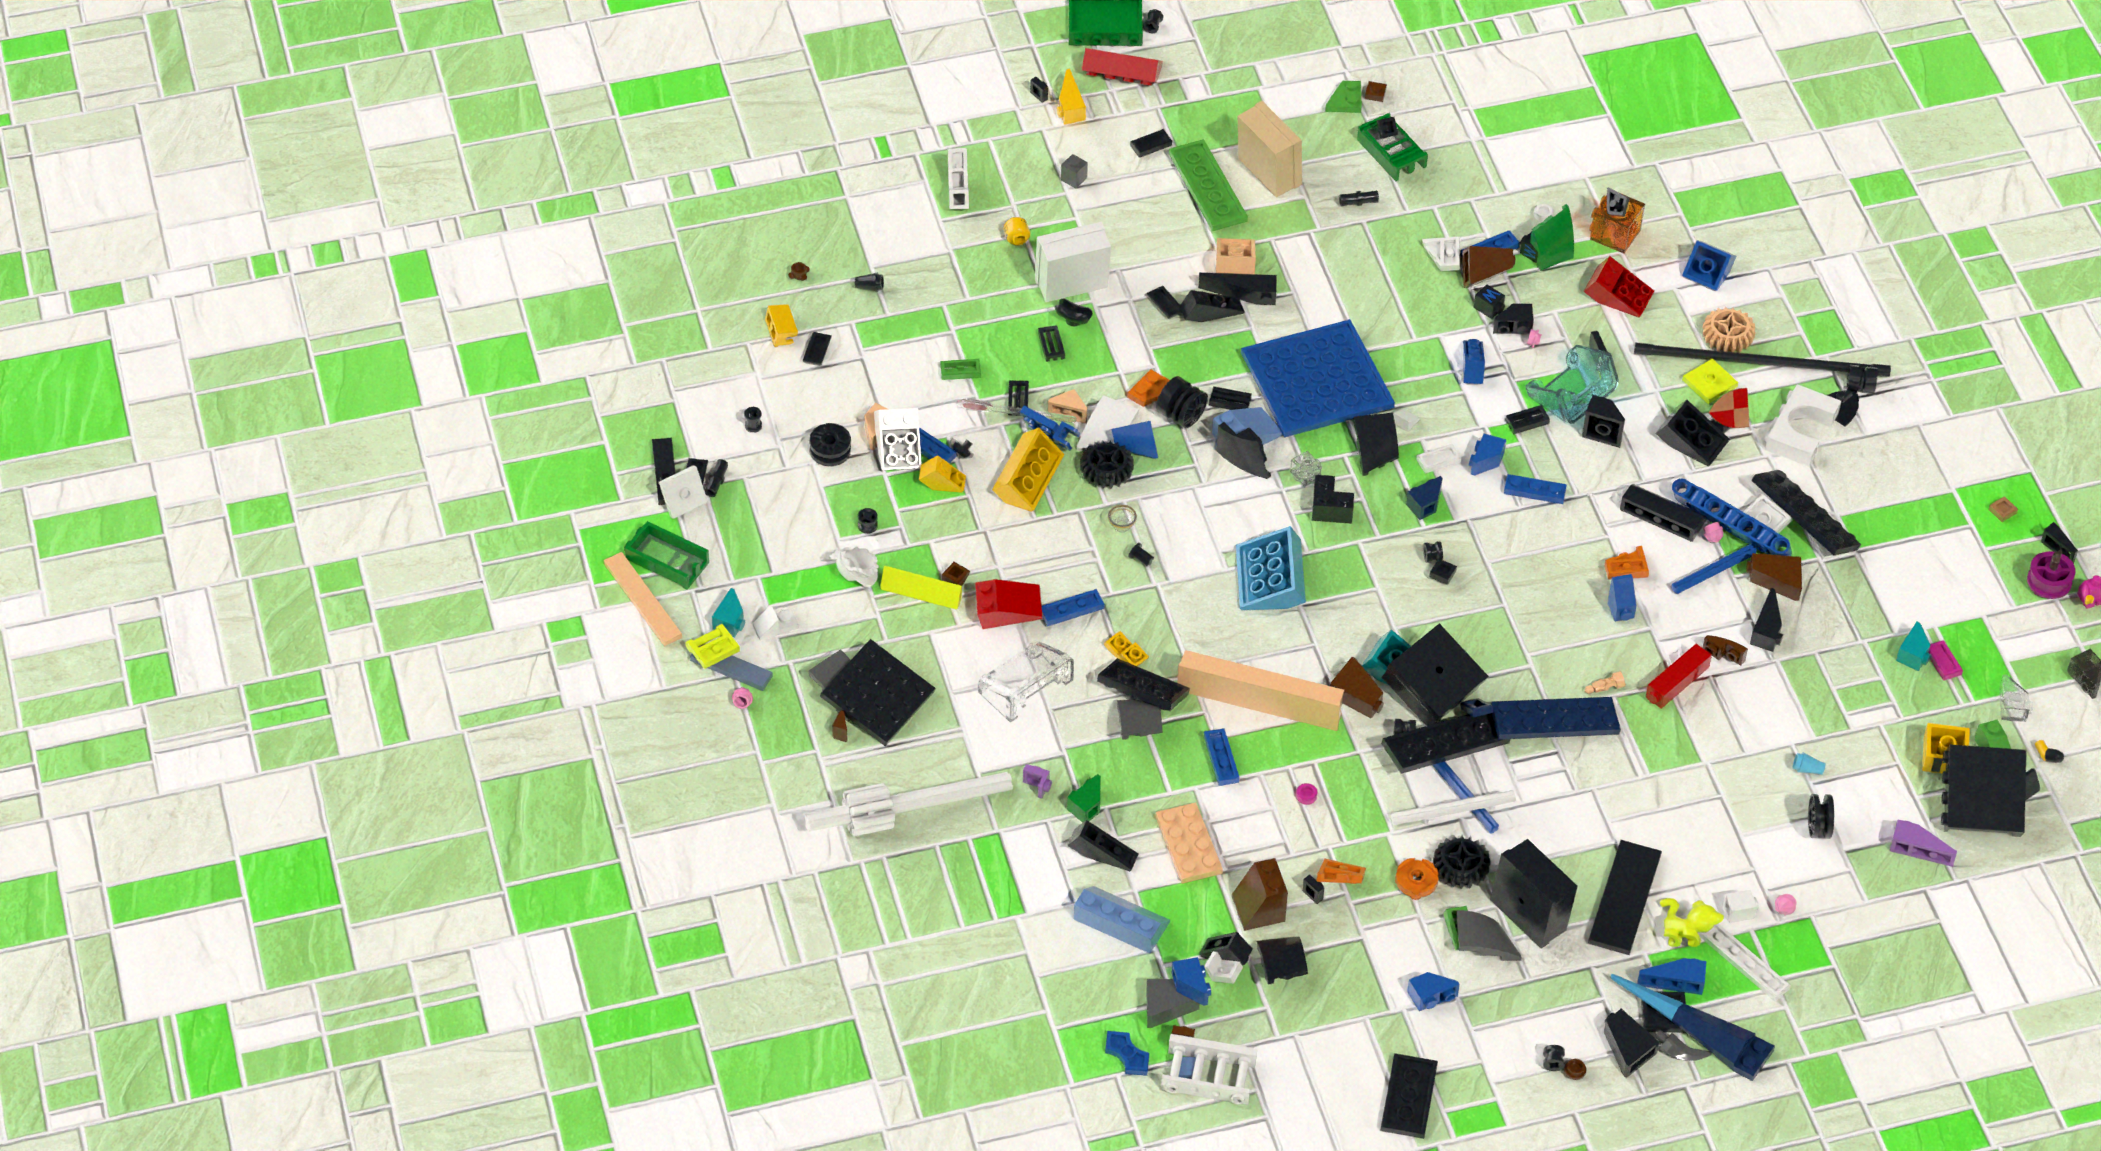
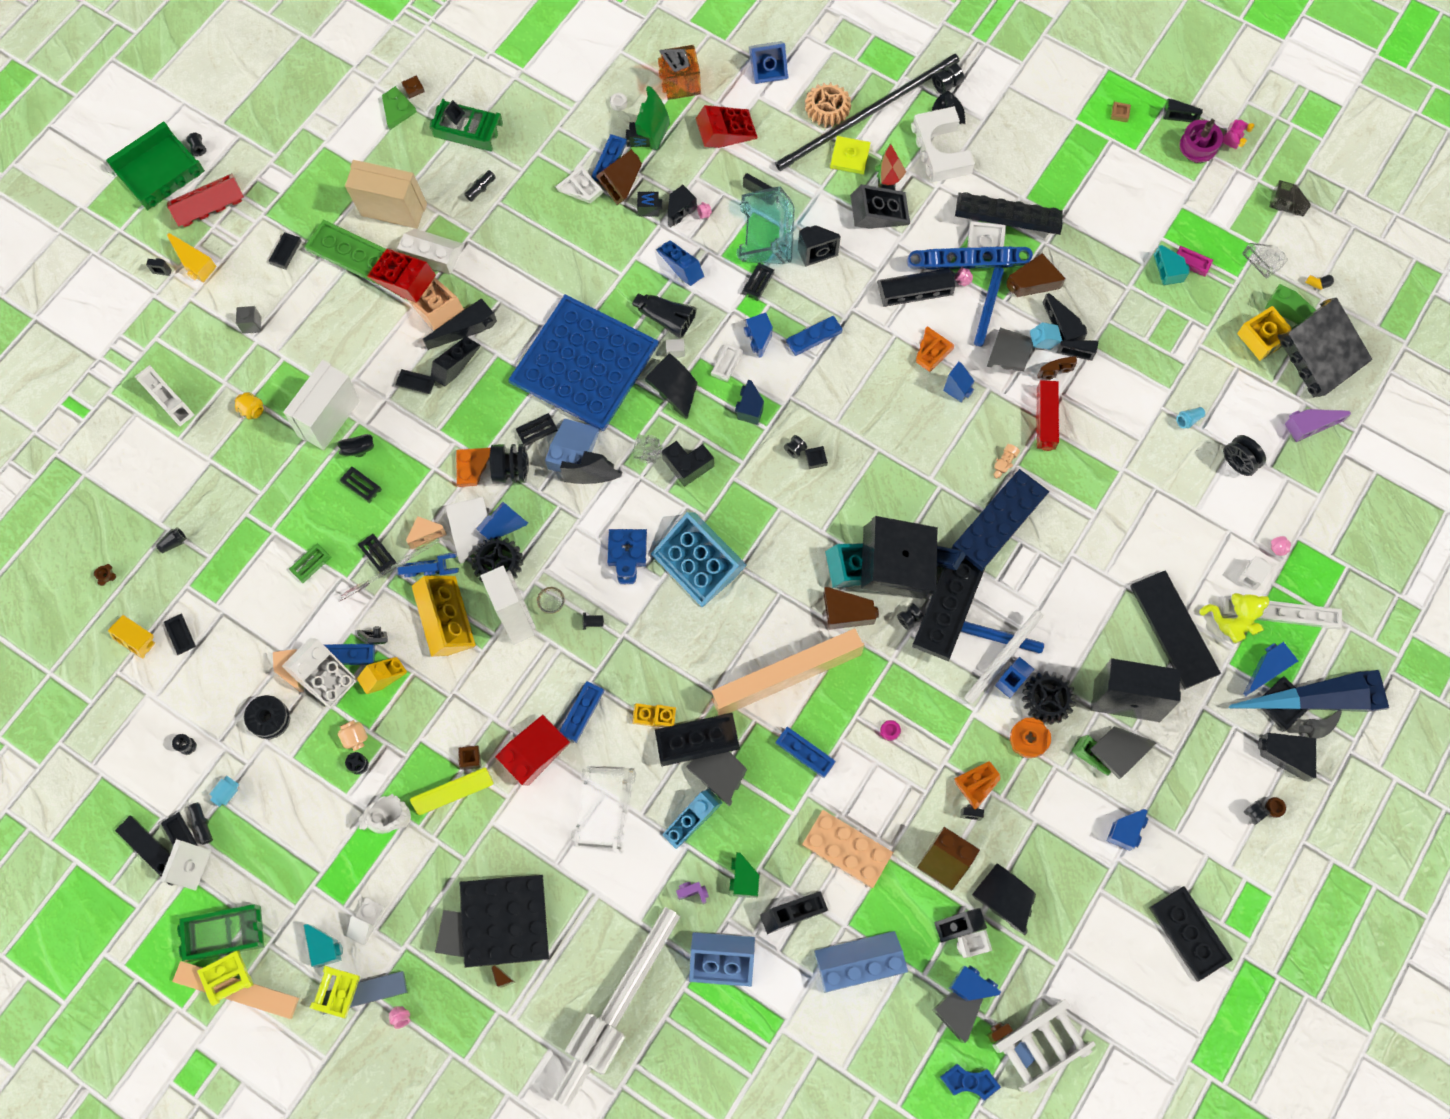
camera: 40 degrees left, 20 degrees up
none -> neon yellow plate [197,951,253,1006]
none -> medium azure brick [209,775,240,807]
none -> light nougat head [338,720,368,751]
none -> red slope [367,249,436,303]
none -> white slope [397,229,464,275]
none -> white brick [480,566,536,645]
none -> blue plate [607,529,647,584]
none -> black piece [632,293,697,339]
none -> dark azure slope [662,788,723,849]
none -> medium blue slope [689,932,755,987]
none -> dark grey slope [987,327,1033,372]
none -> blue slope [995,657,1035,698]
none -> medium azure brick [1030,322,1062,350]
none -> black slope [1057,340,1099,361]

